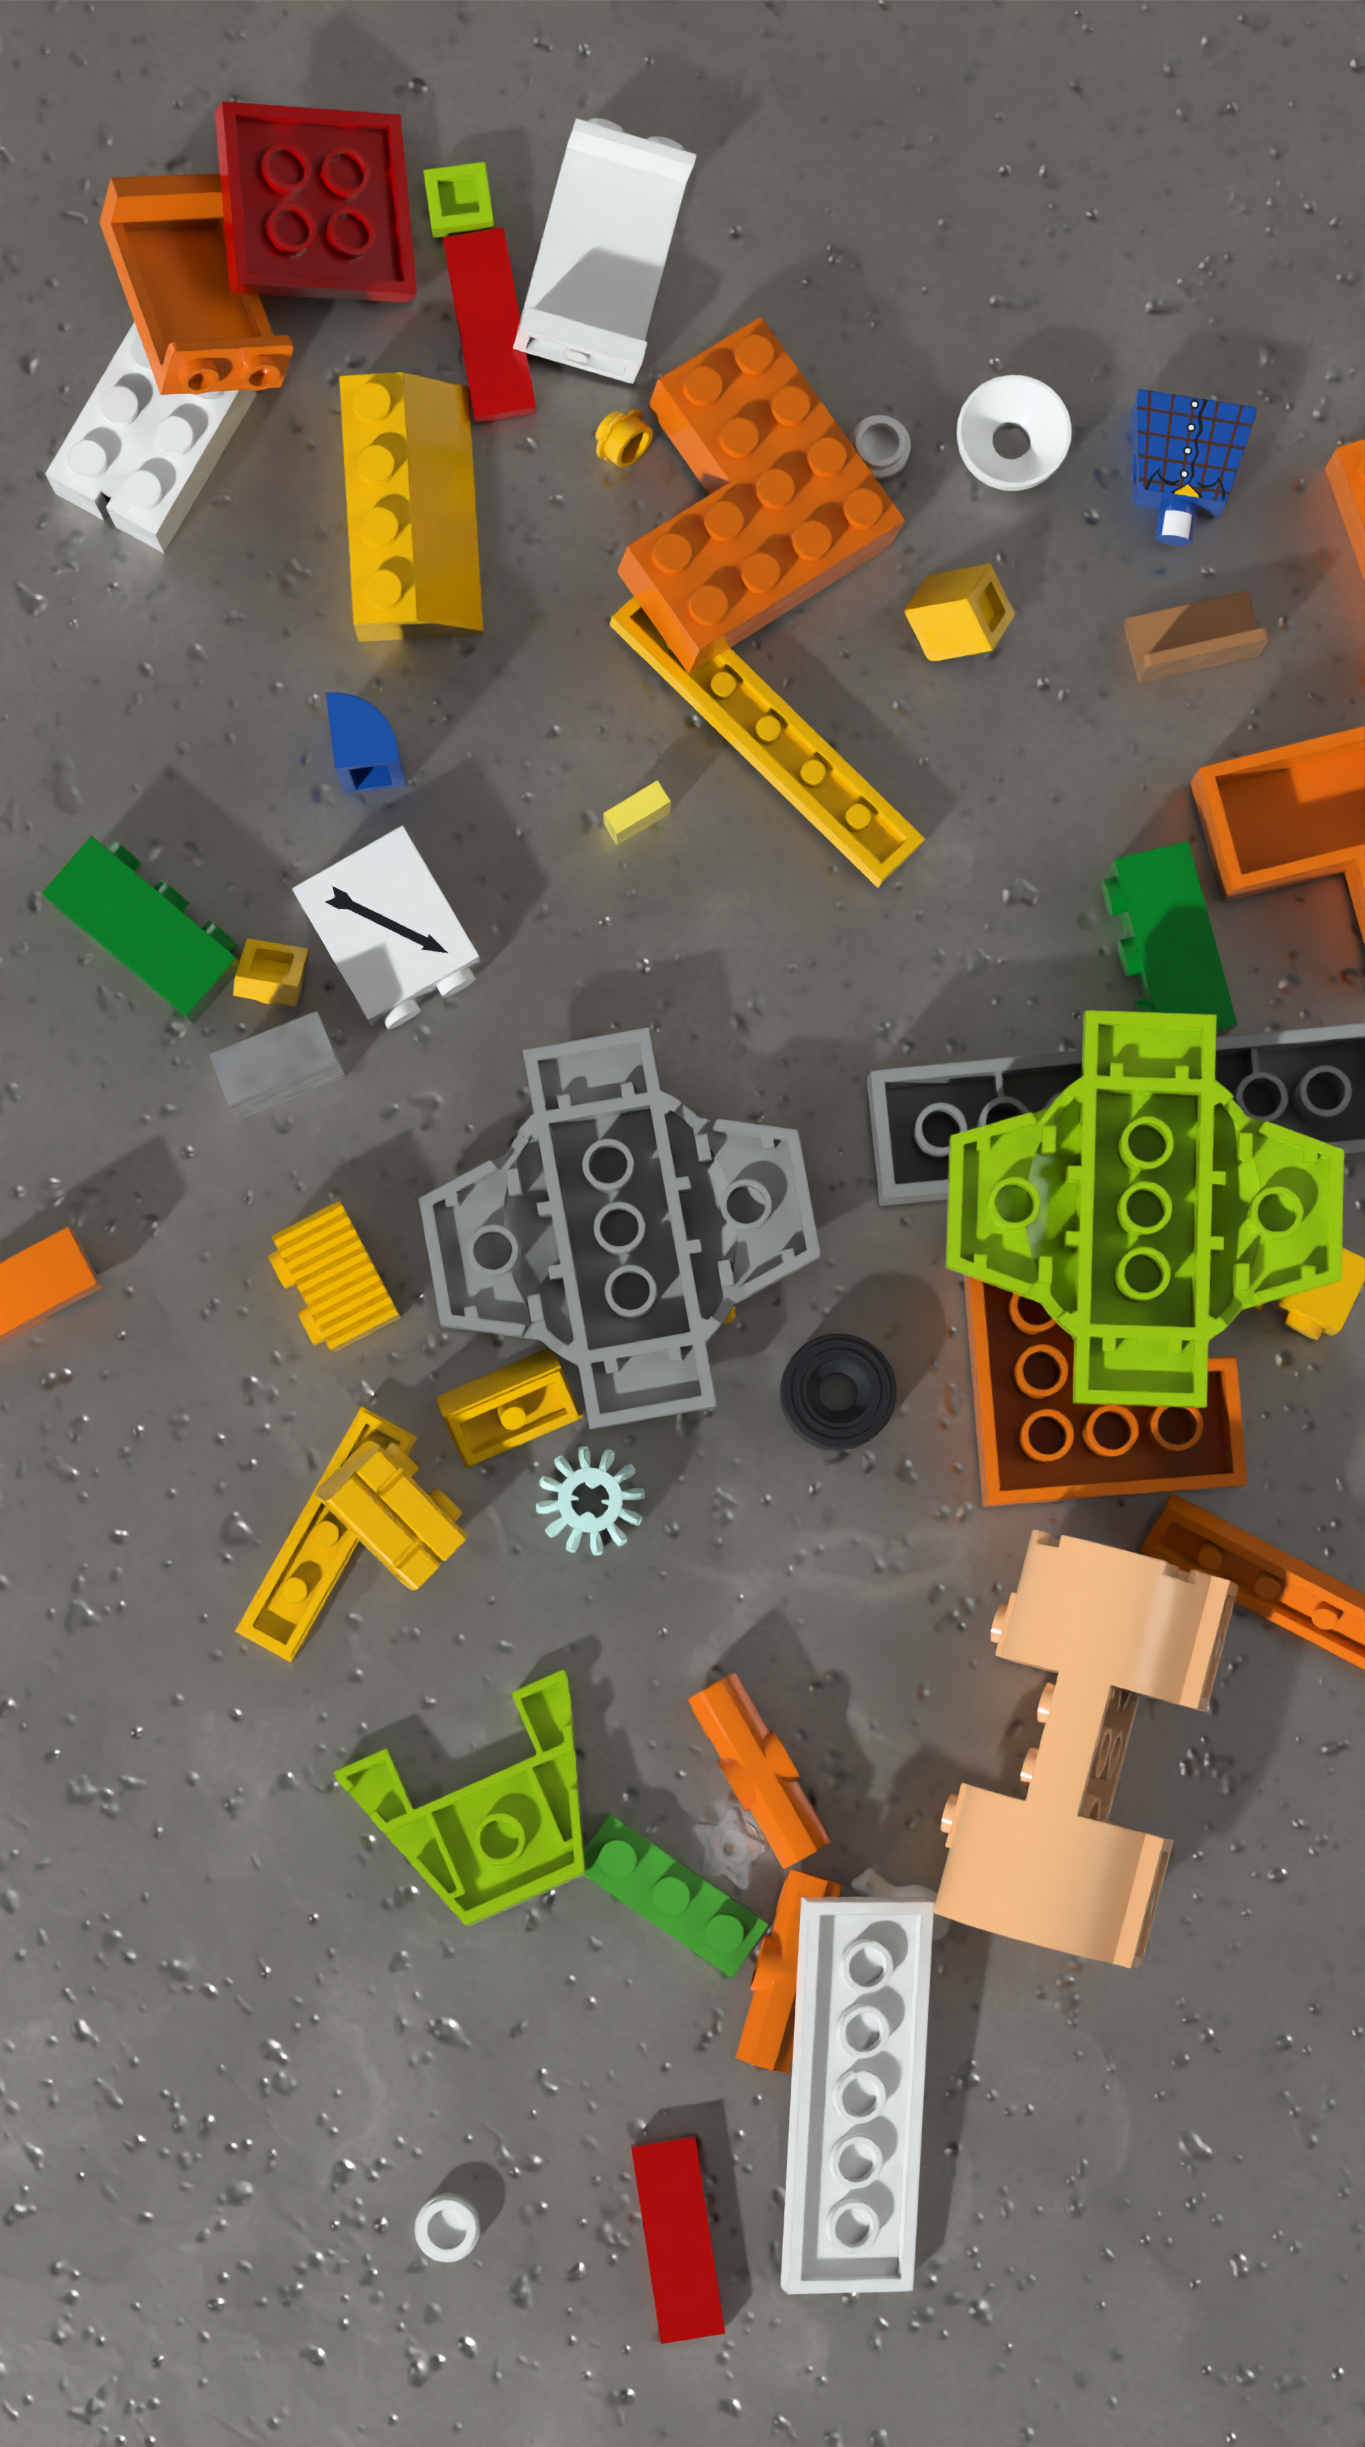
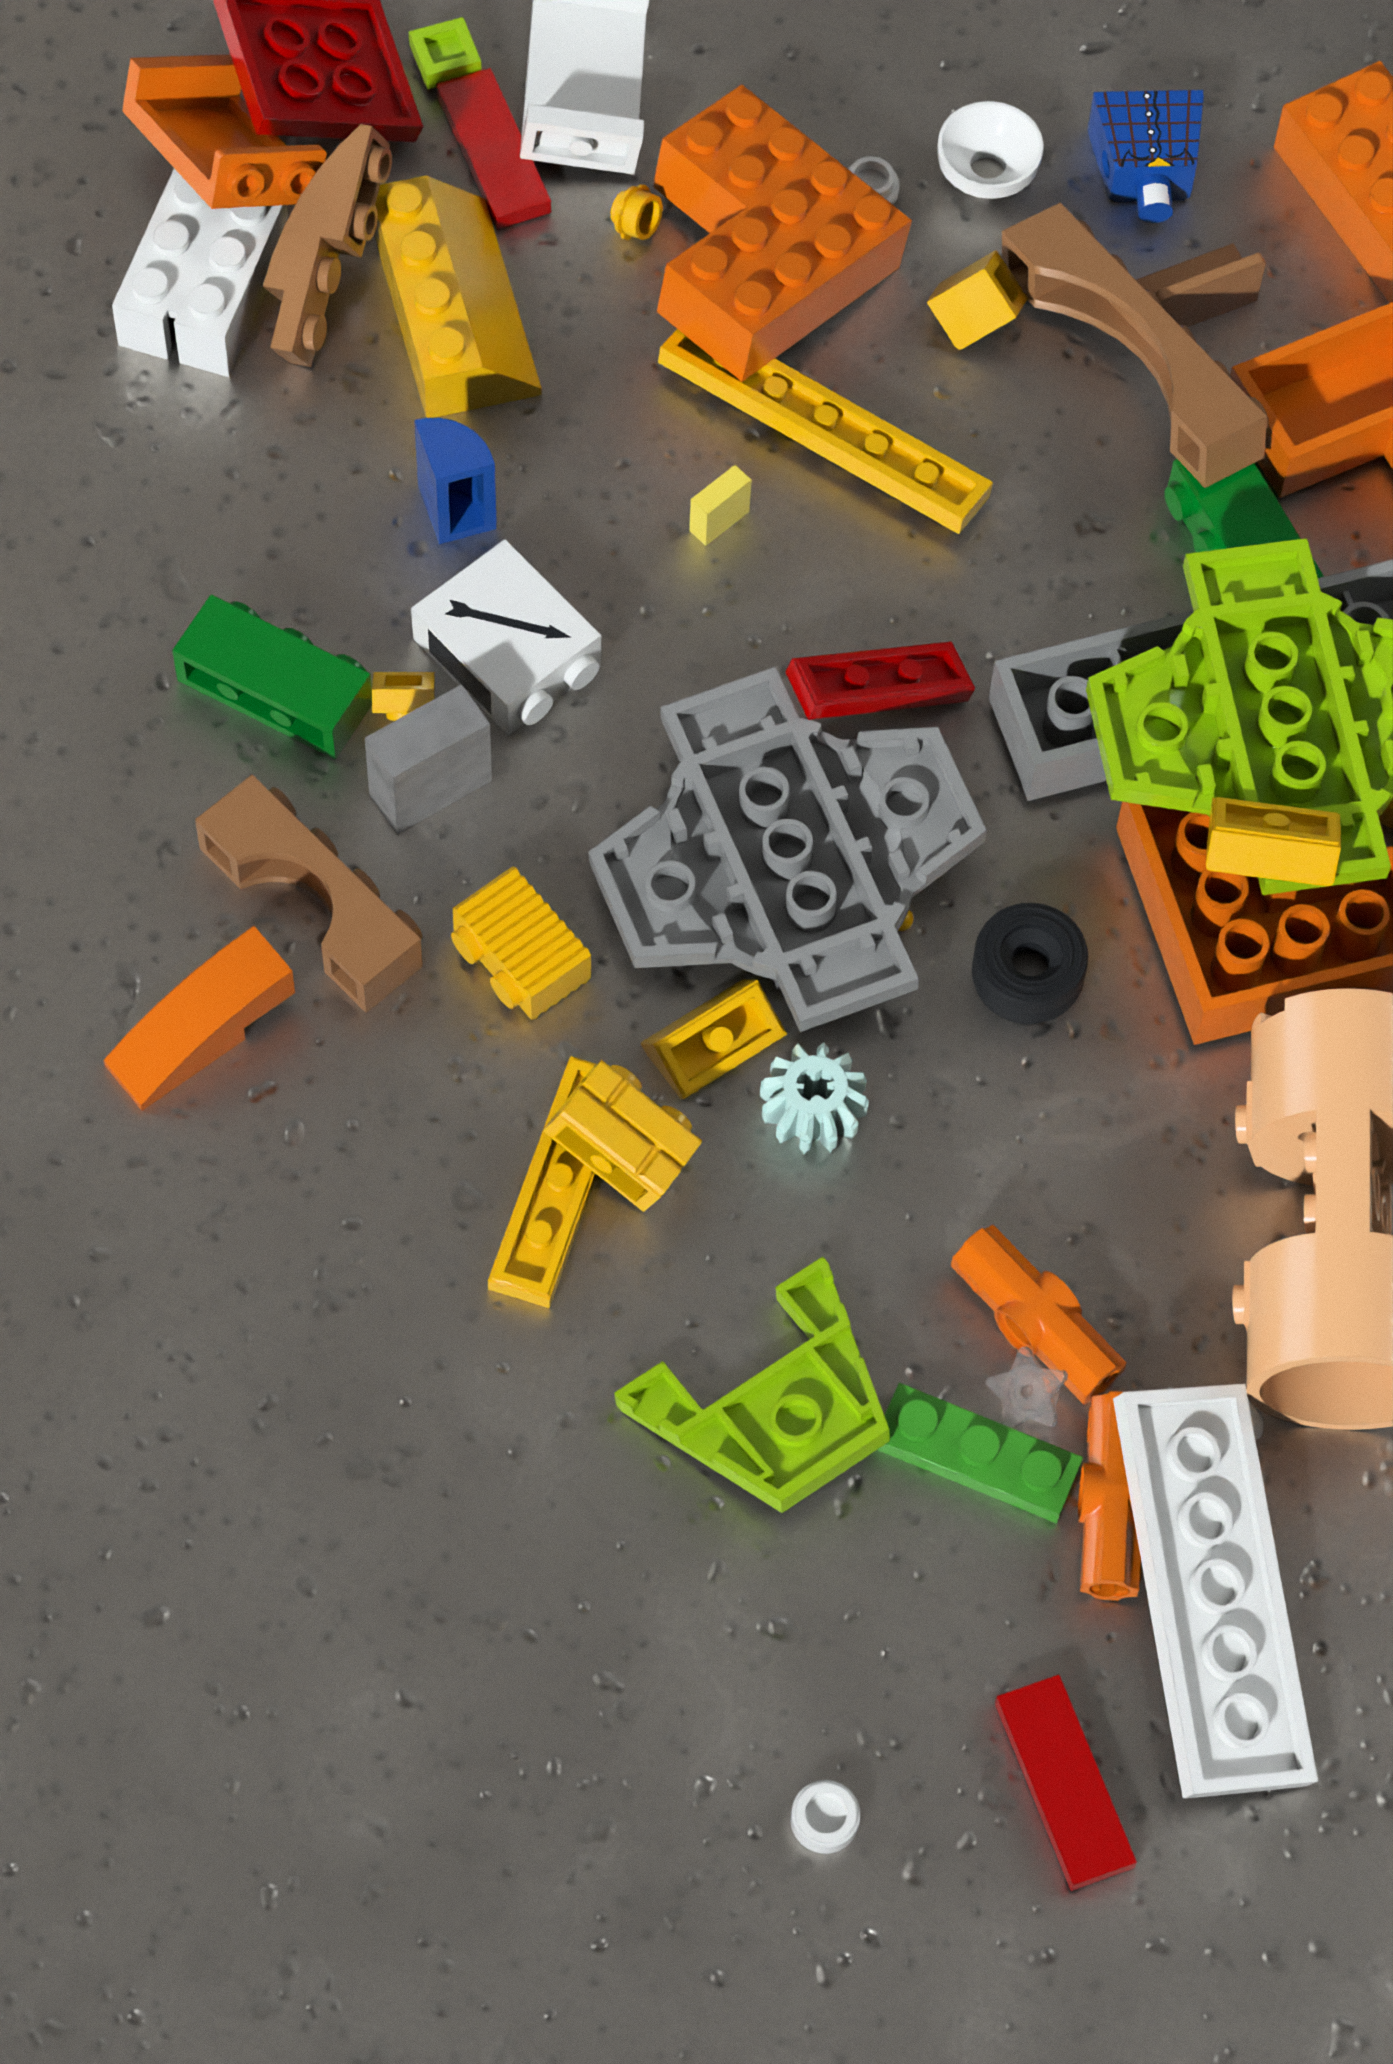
camera: 10 degrees left, 20 degrees down
none -> medium nougat arch [195,774,423,1013]
none -> medium nougat slope [263,124,392,367]
none -> red tile [785,641,975,720]
none -> medium nougat arch [1002,202,1269,488]
none -> yellow slope [1206,797,1341,886]

